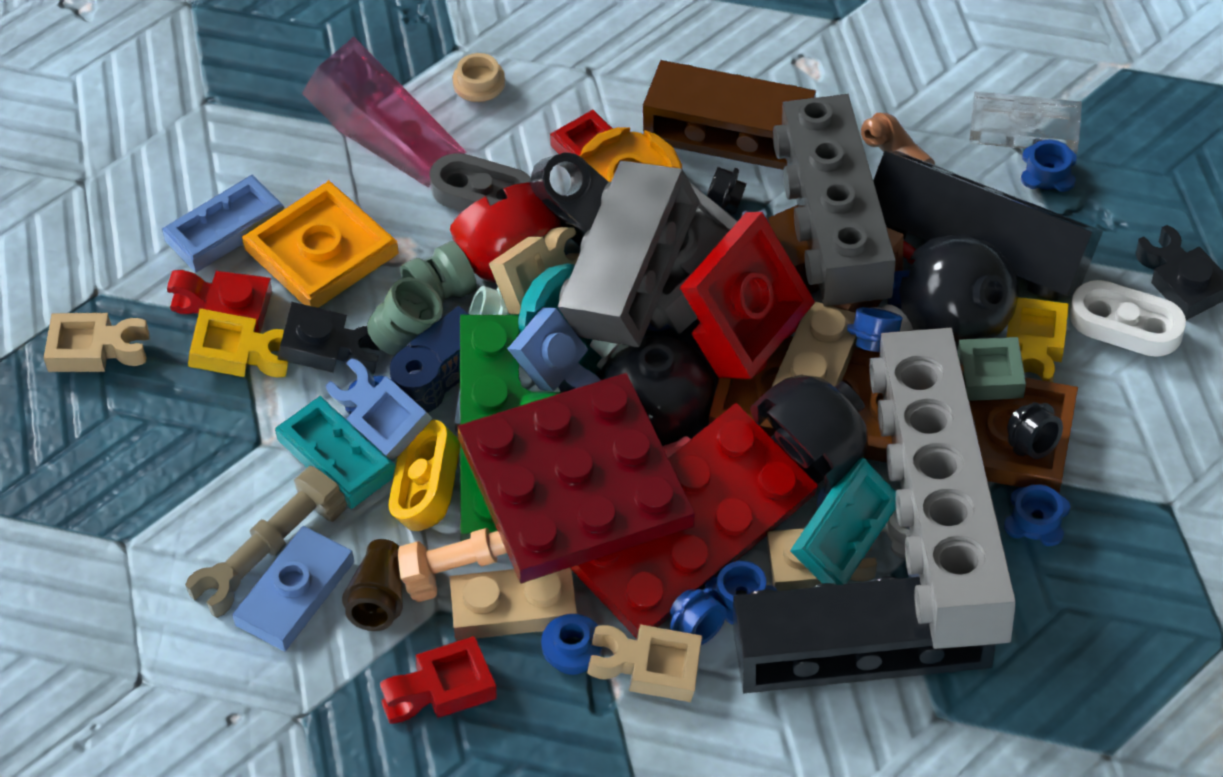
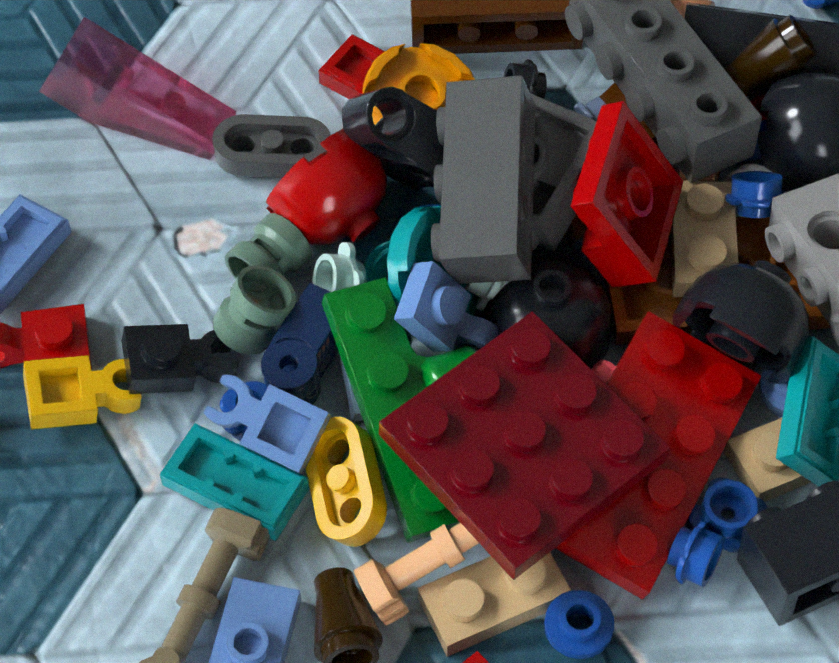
camera: 20 degrees left, 5 degrees up
light orange plate [242,180,399,308] -> none
tan plate [452,53,505,102] -> none
tan plate [489,227,580,315] -> none
tan plate [587,624,702,702] -> none
none -> dark brown cone [724,15,818,96]

